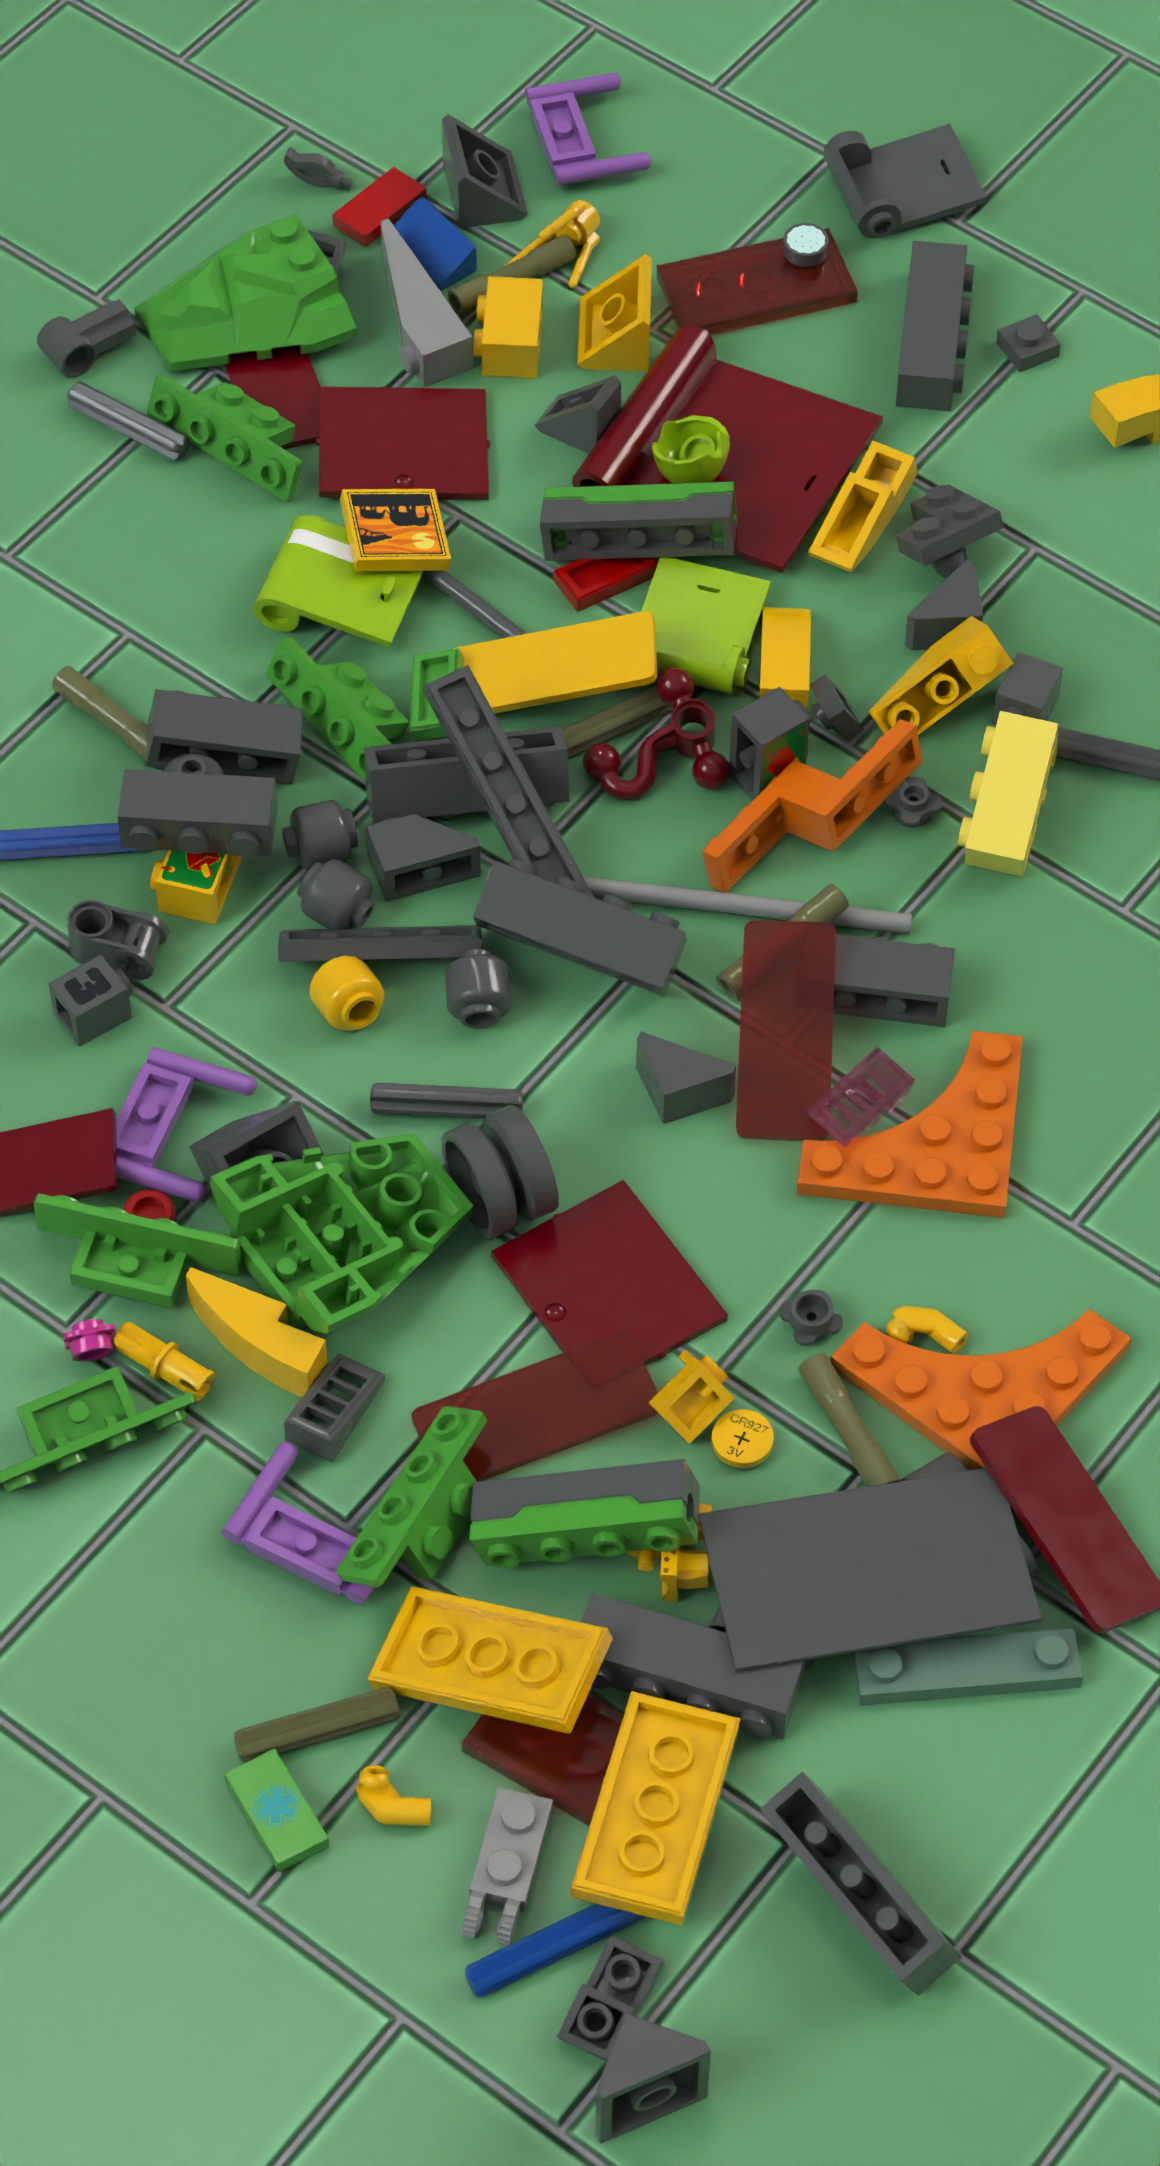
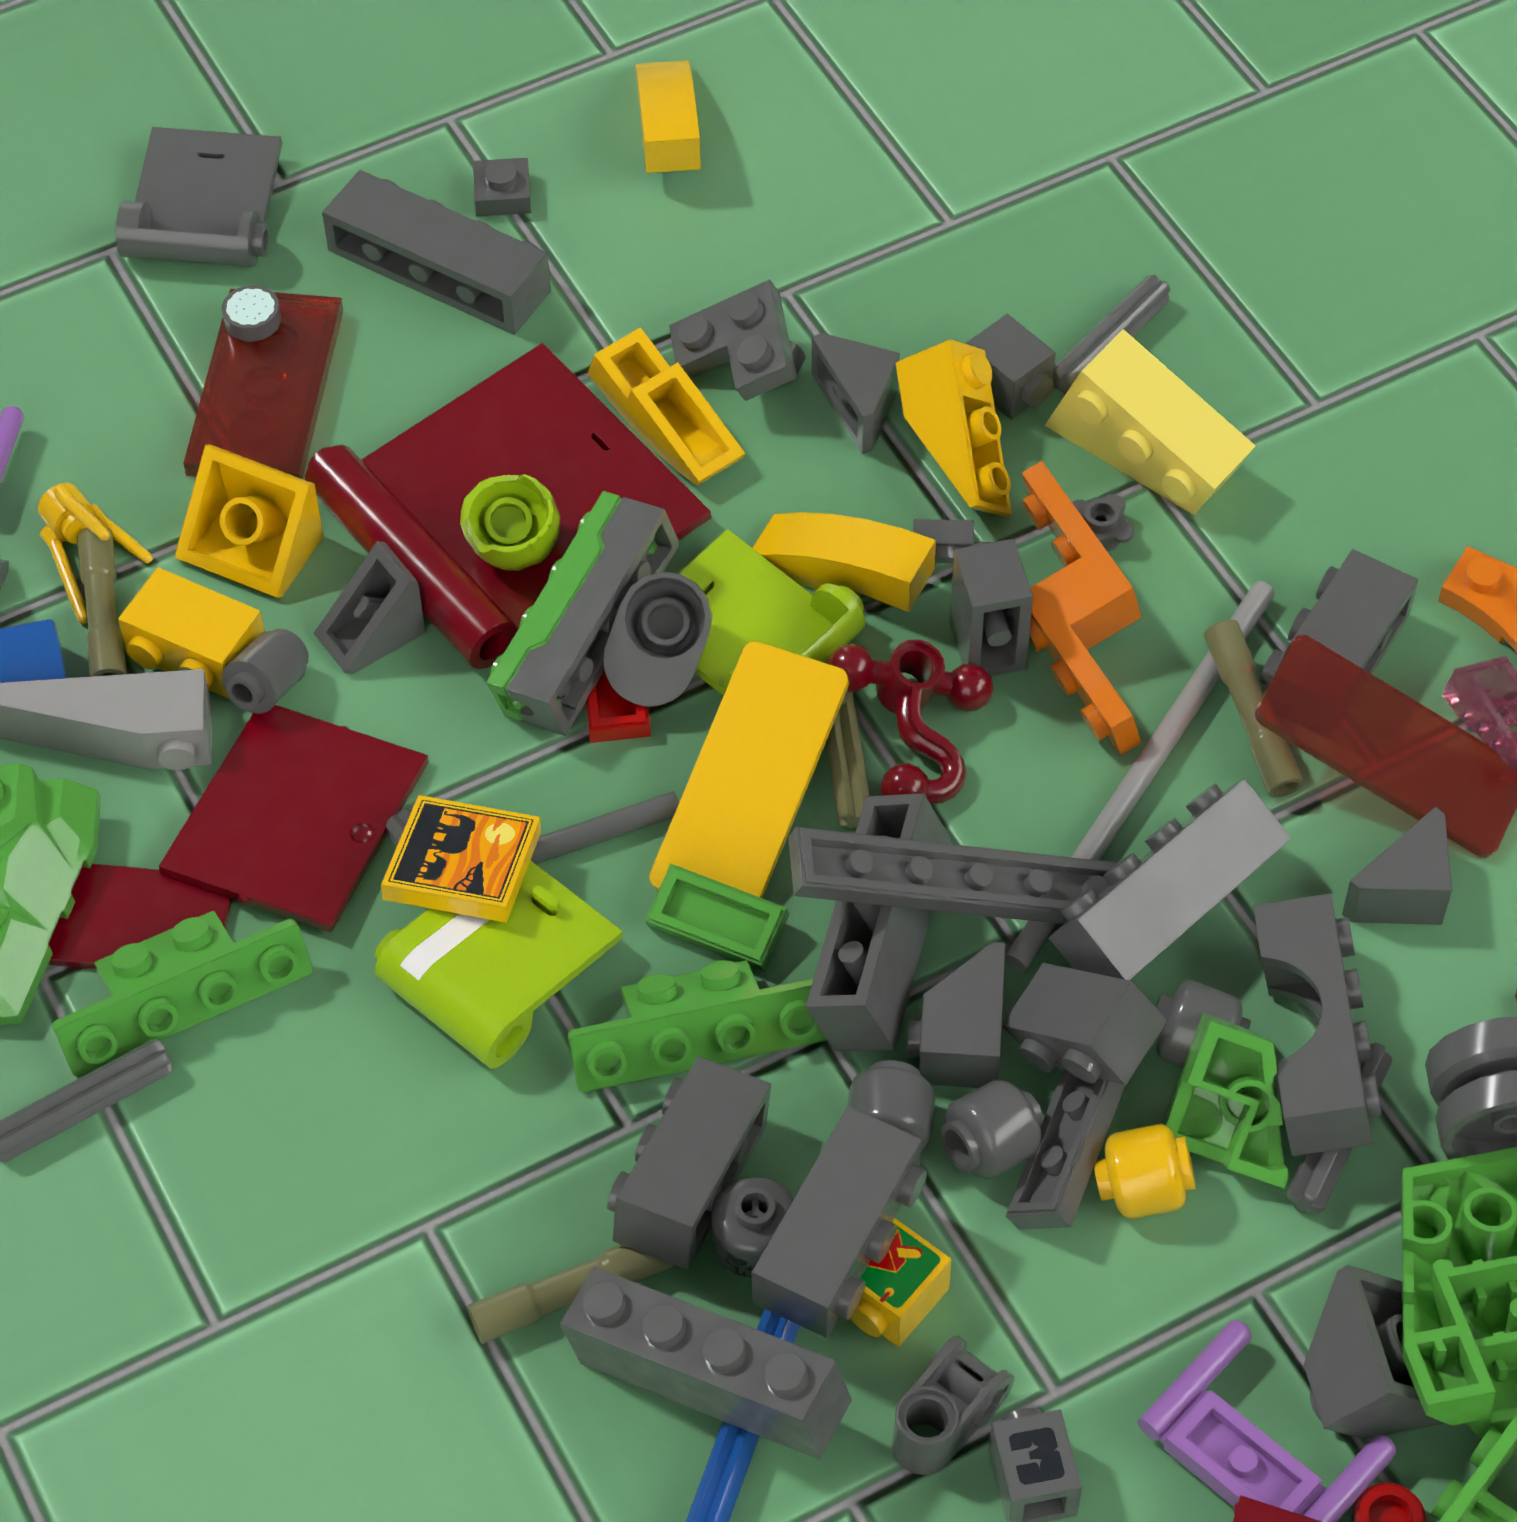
camera: 65 degrees left, 0 degrees up
none -> dark grey brick [222,629,309,714]
none -> dark grey brick [560,1267,852,1460]
none -> dark grey cap [603,572,713,706]
none -> dark grey brick [1002,963,1168,1085]
none -> bright green slope [1162,1012,1289,1189]
none -> dark grey arch [1253,893,1382,1156]

